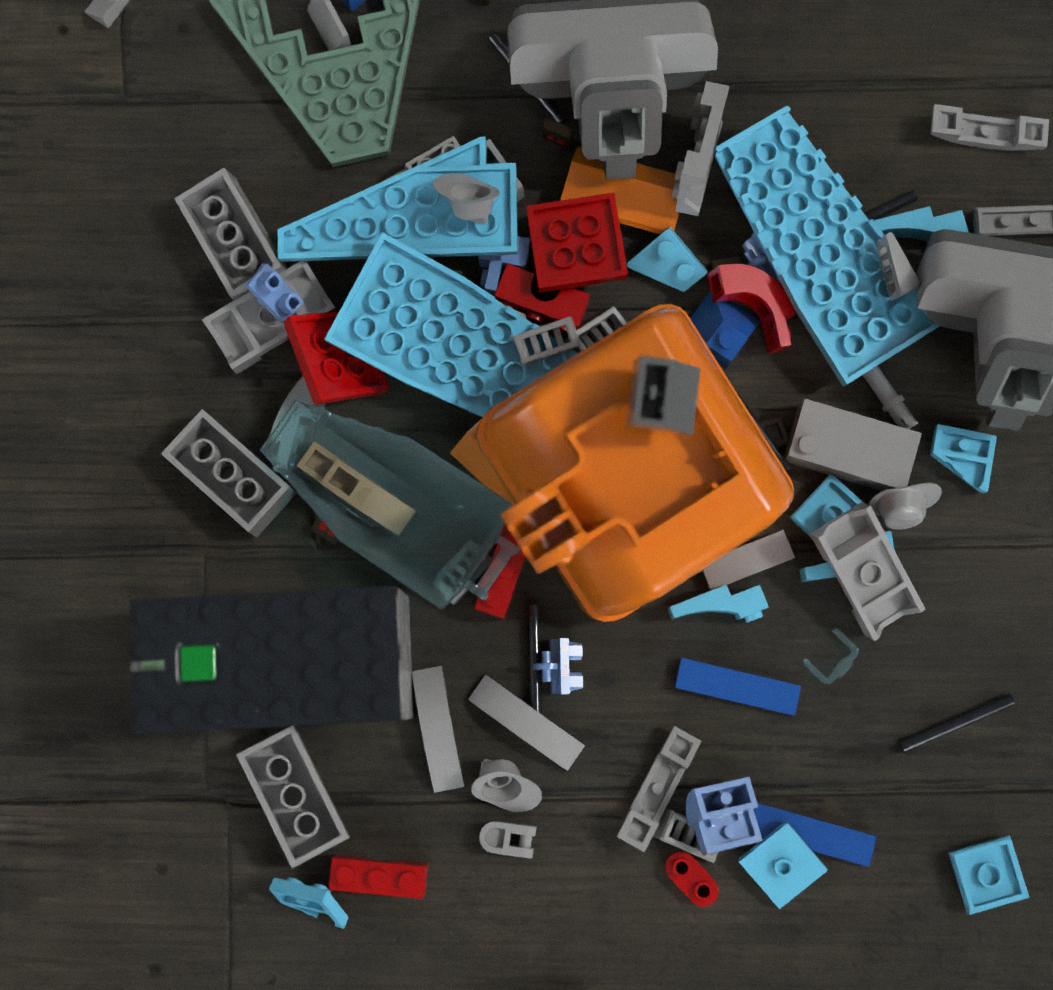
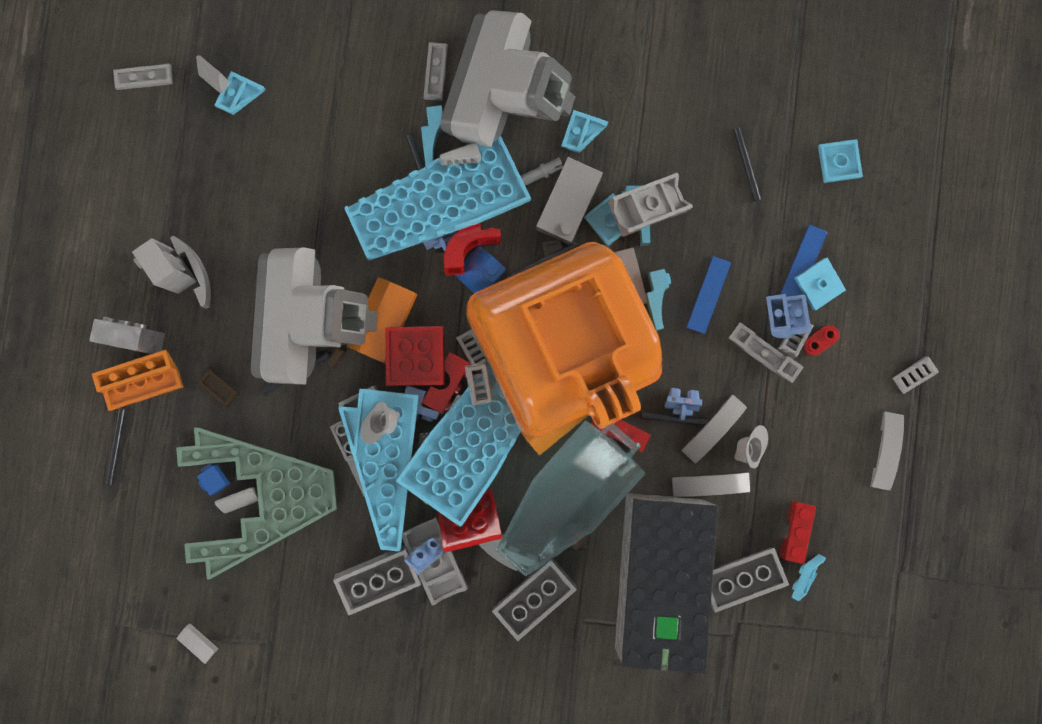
camera: 80 degrees left, 5 degrees up
dark tan slope [297,441,416,536] -> none
light grey plate [479,821,537,858] -> none
medium azure wing [626,227,708,292] -> none
dark grey slope [626,356,701,435] -> none
light grey piece [672,81,730,216] -> none
clear light blue piece [802,628,859,684] -> none
light grey piece [869,483,942,530] -> none
light grey slope [930,104,1049,150] -> none

